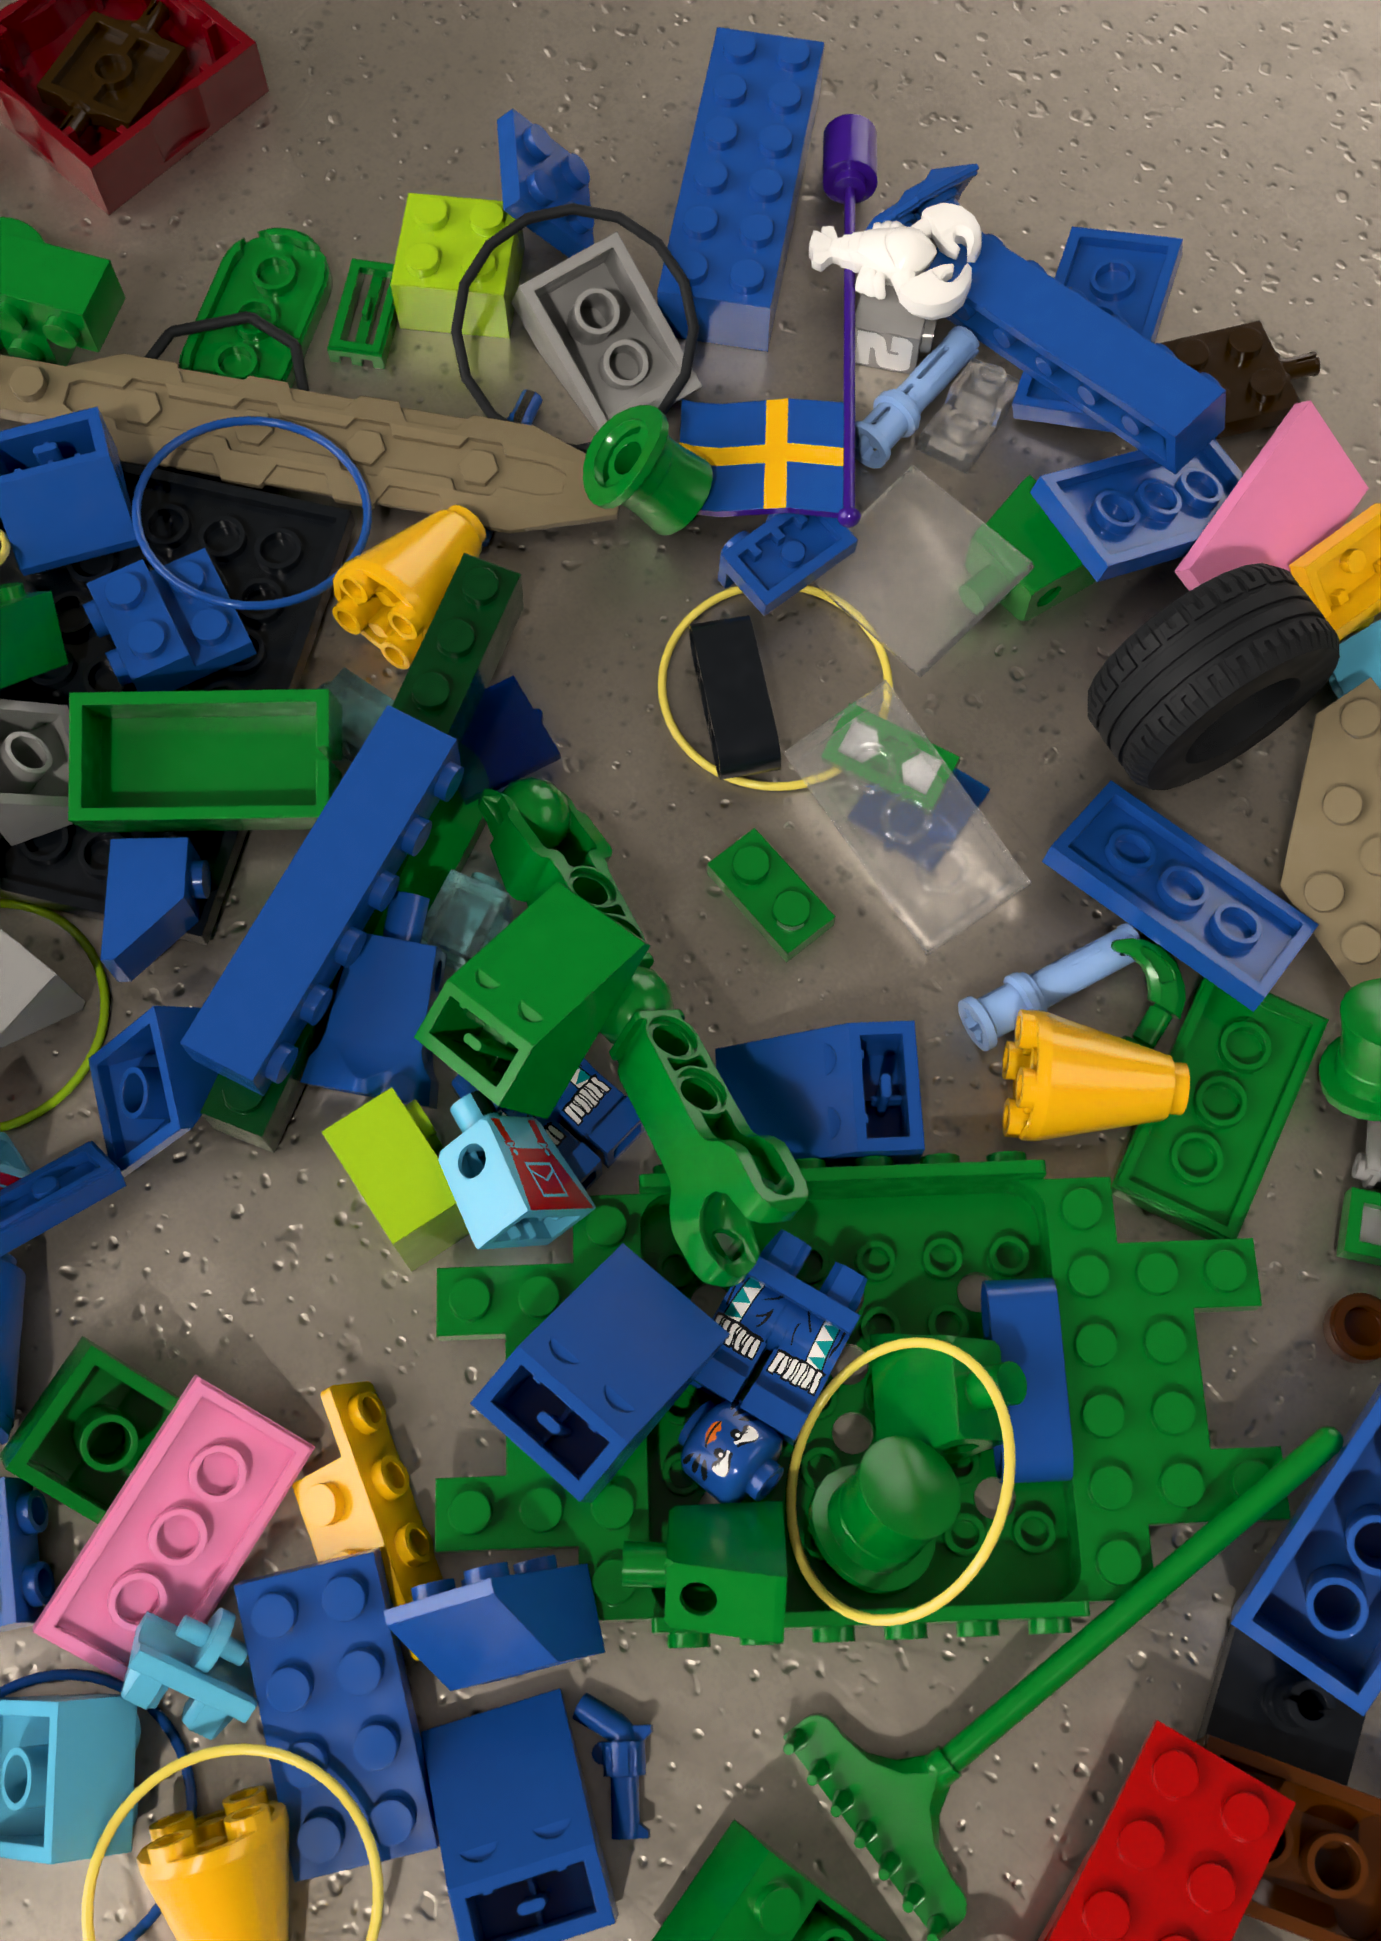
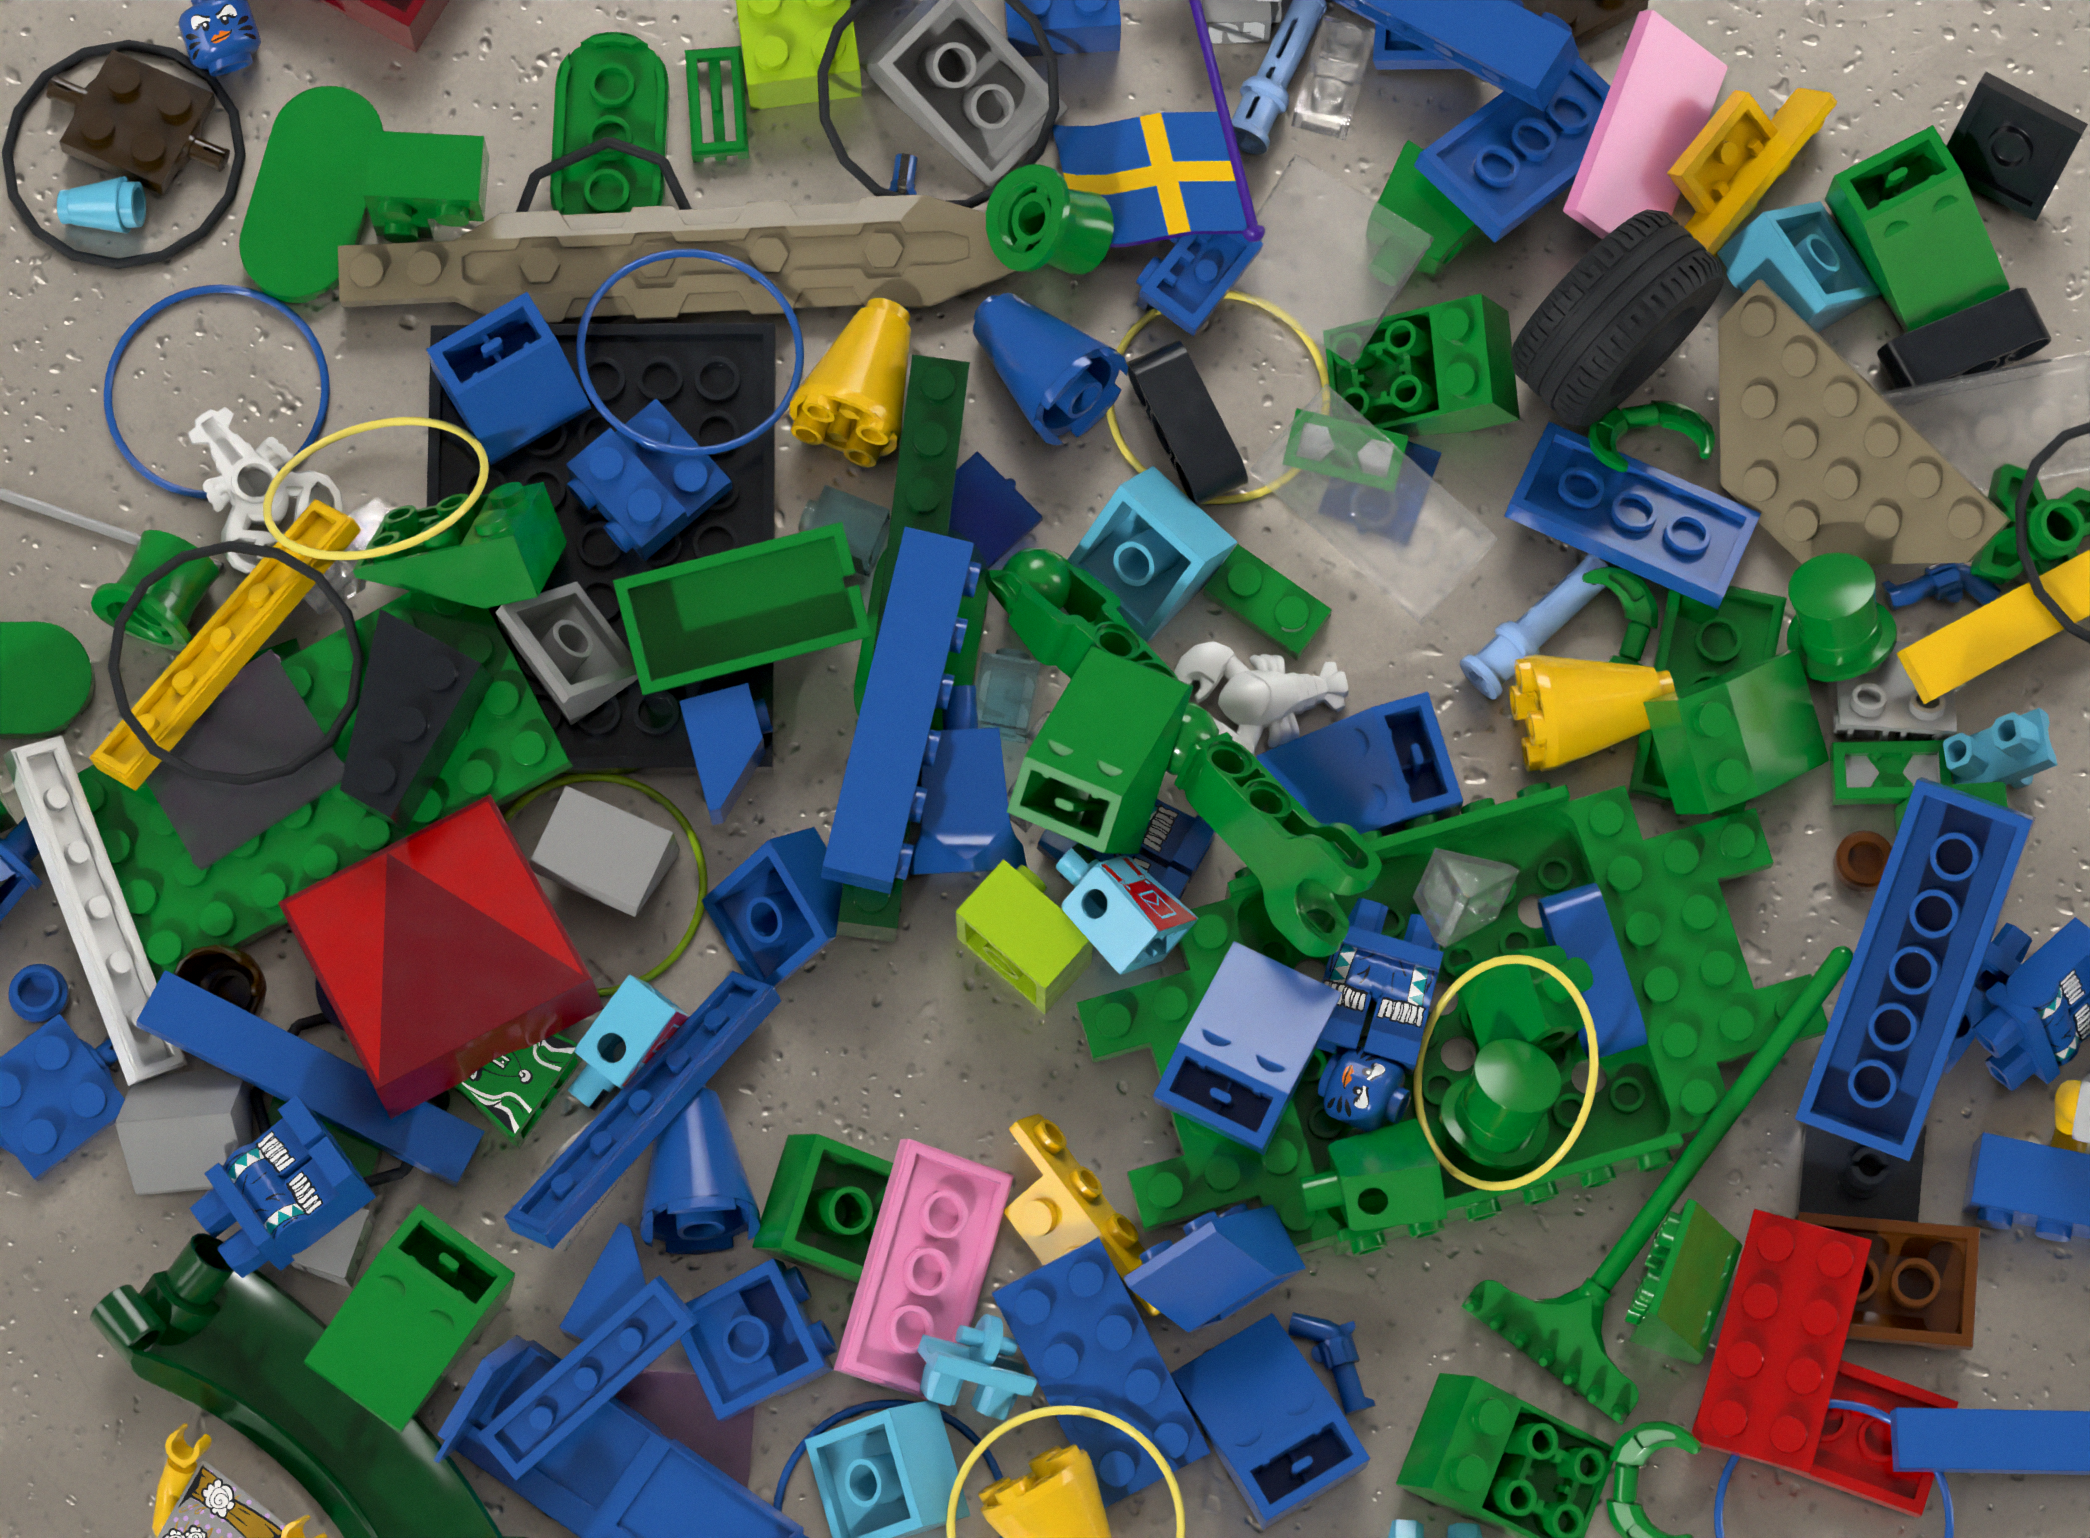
camera: 15 degrees left, 5 degrees up
none -> blue cone [973,293,1128,446]
none -> medium azure slope [1068,466,1237,642]
none -> white animal [1174,641,1349,756]
none -> green slope [1324,293,1520,437]
none -> clear slope [1413,848,1519,948]
none -> green piece [1588,400,1715,472]
none -> green slope [1624,1198,1743,1366]
none -> green slope [1643,649,1830,814]

